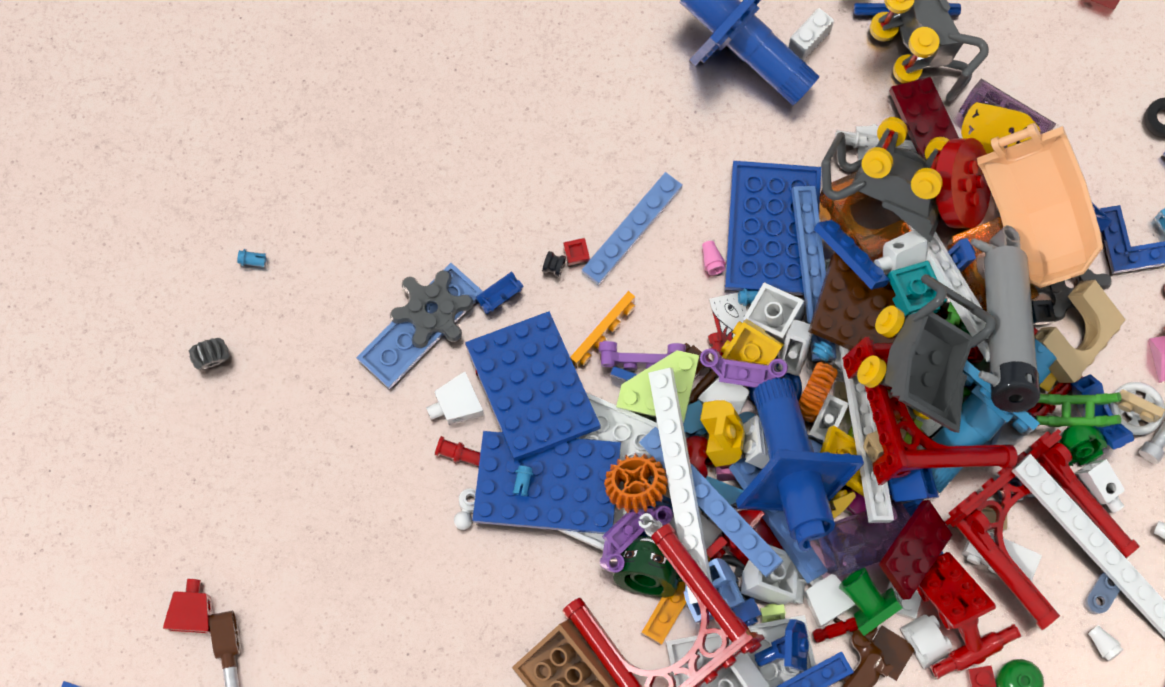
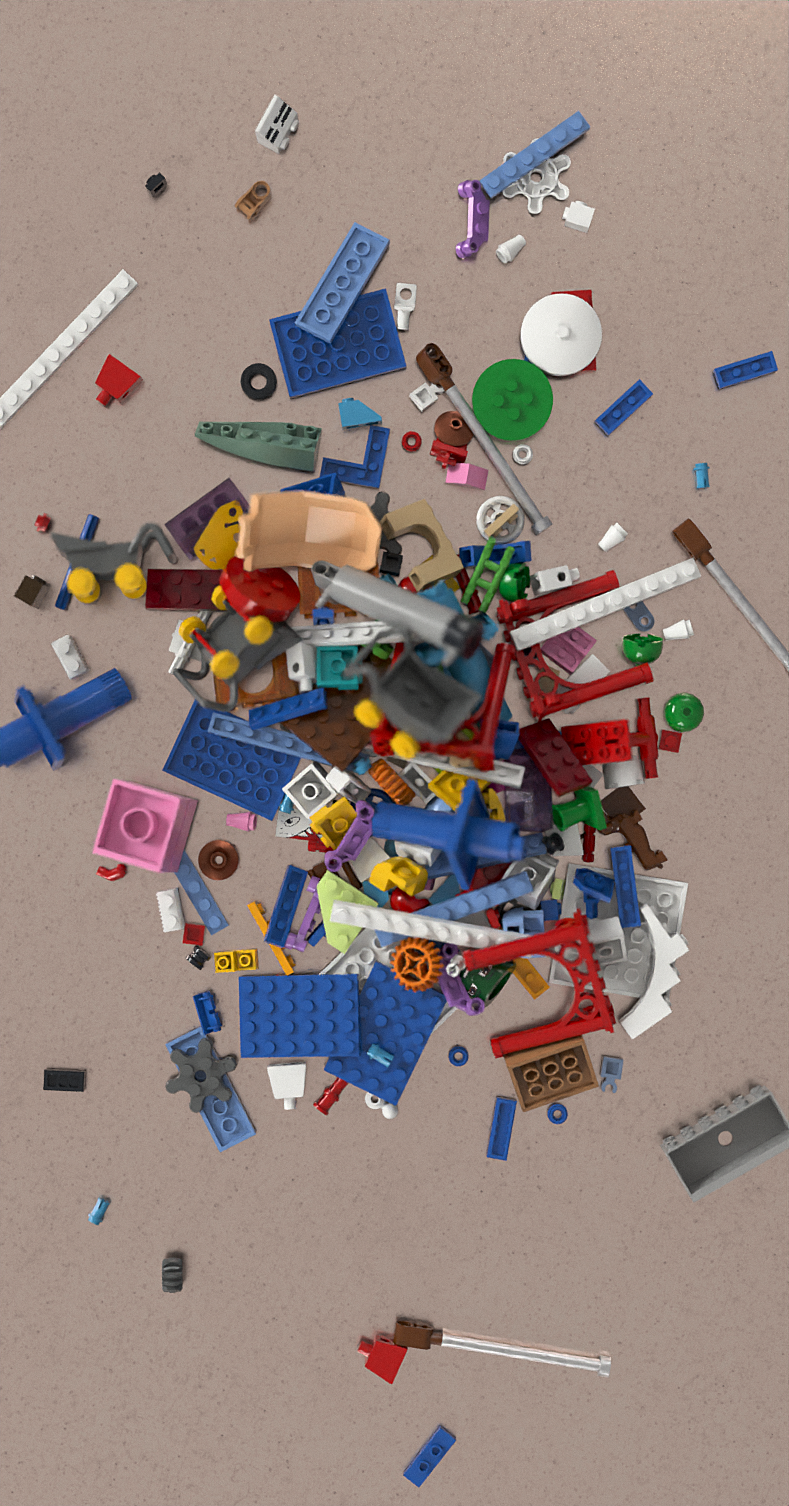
camera: 75 degrees left, 15 degrees up
none -> black plate [43,1069,85,1092]
none -> bright pink piece [93,779,198,873]
none -> red arm [96,864,127,881]
none -> white brick [156,888,185,932]
none -> sand green wedge [195,422,322,471]
none -> copper dish [198,840,239,880]
none -> yellow slope [214,949,259,973]
none -> blue plate [263,865,308,948]
none -> blue plate [449,1046,469,1066]
none -> blue plate [486,1097,517,1161]
none -> bright pink slope [541,627,597,675]
none -> black plate [542,832,565,855]
none -> green cylinder [622,633,663,666]

